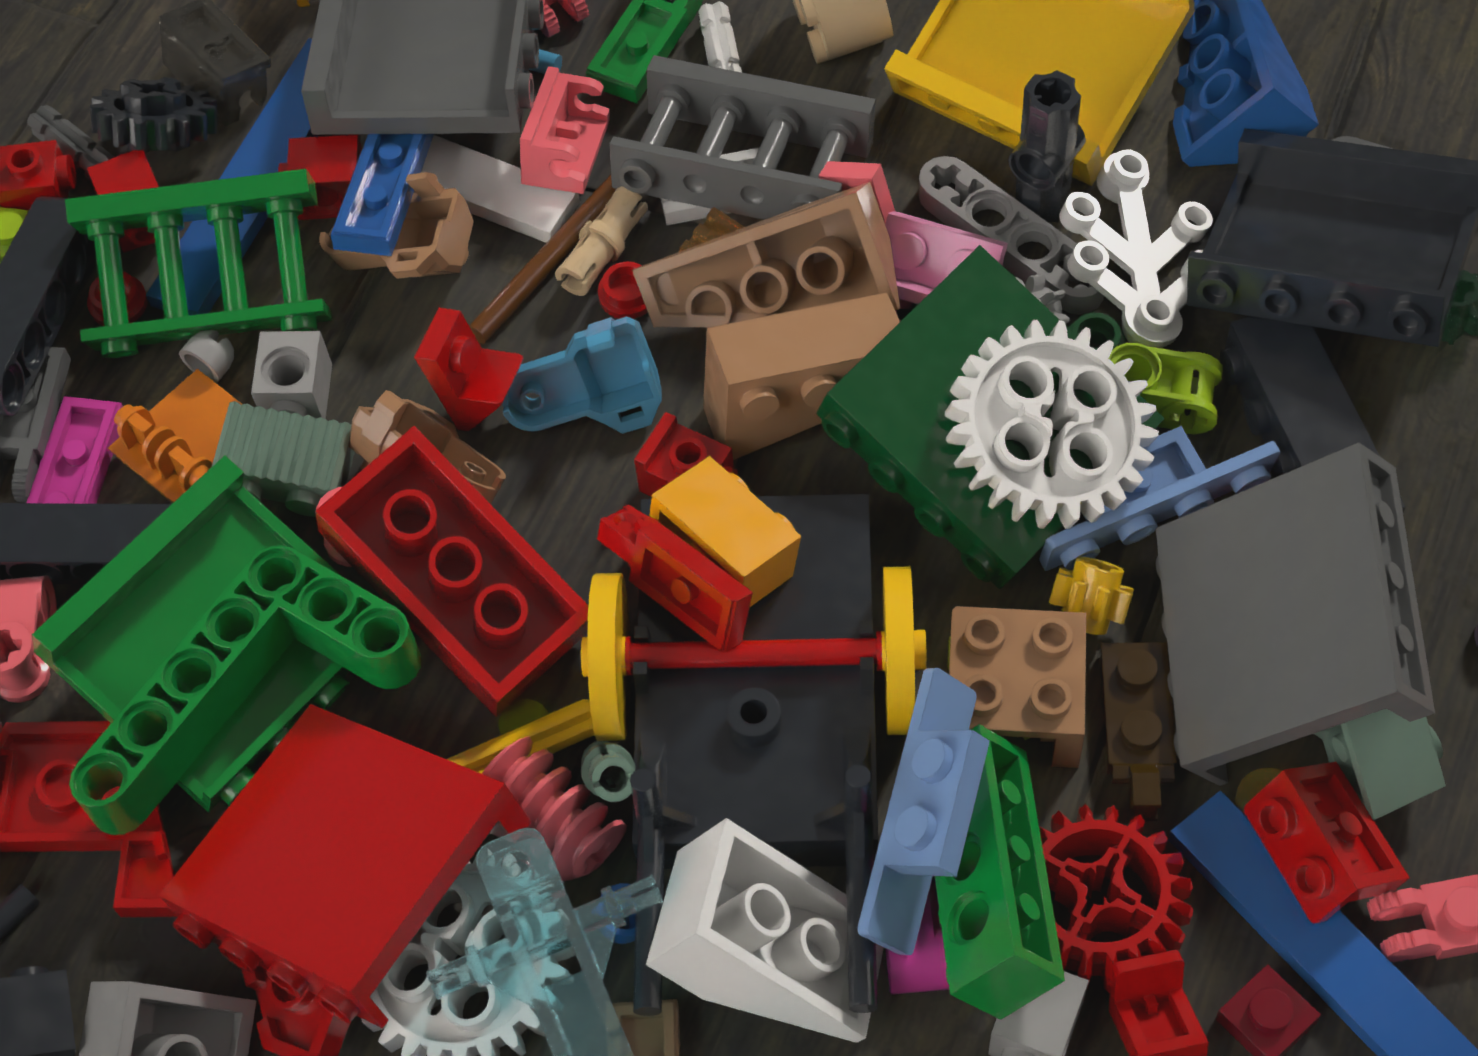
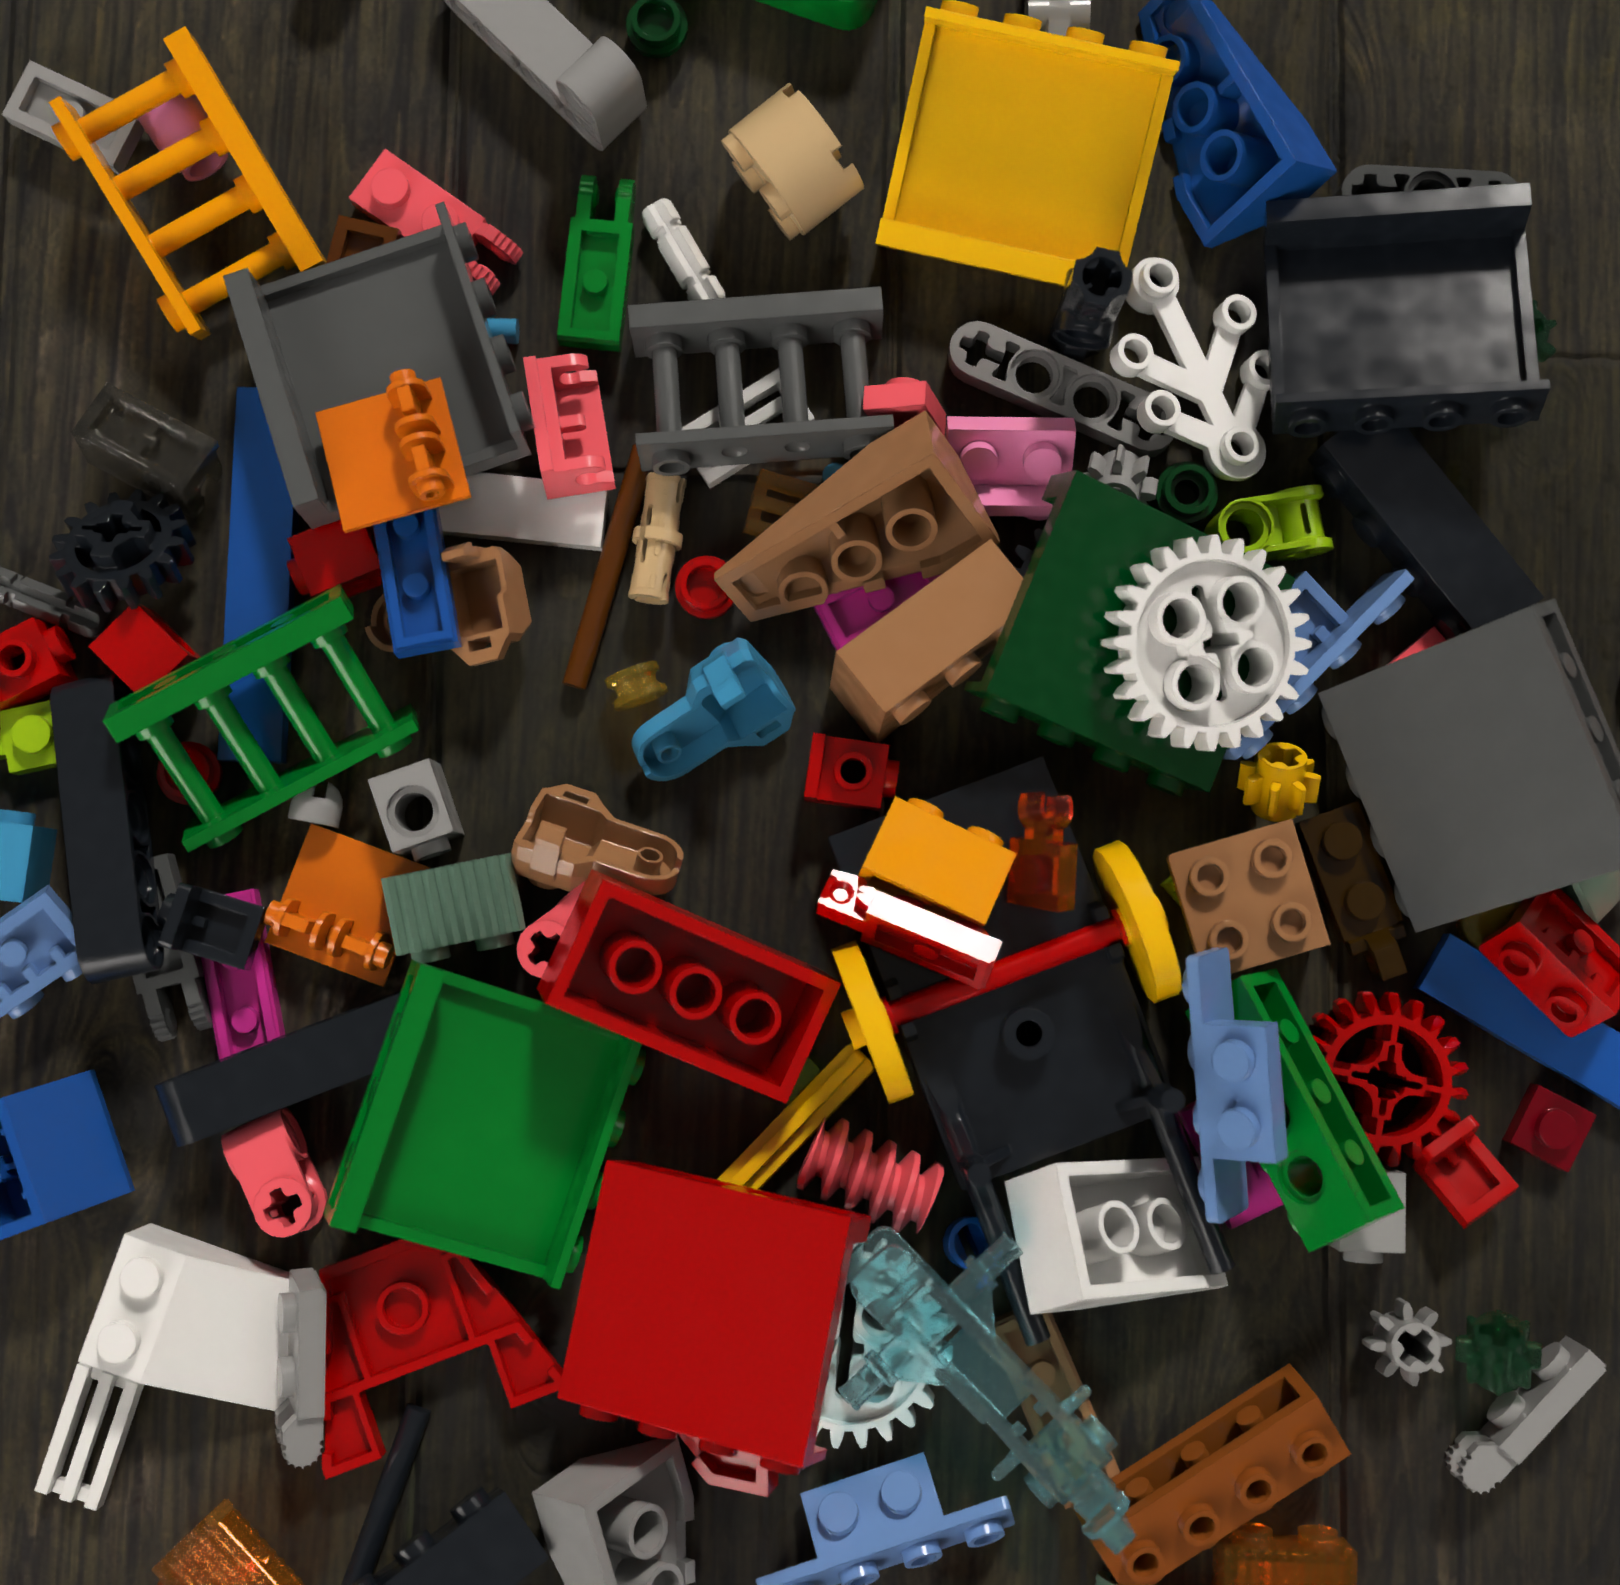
camera: 25 degrees left, 25 degrees up
green beam [69,545,422,835] -> none
red slope [414,307,523,431] -> none
sand green pin [581,741,635,802] -> none
none -> black bracket [157,883,267,970]
none -> orange hinge [315,369,472,533]
none -> clear yellow bush [604,661,669,711]
none -> clear red plate [1007,791,1078,912]

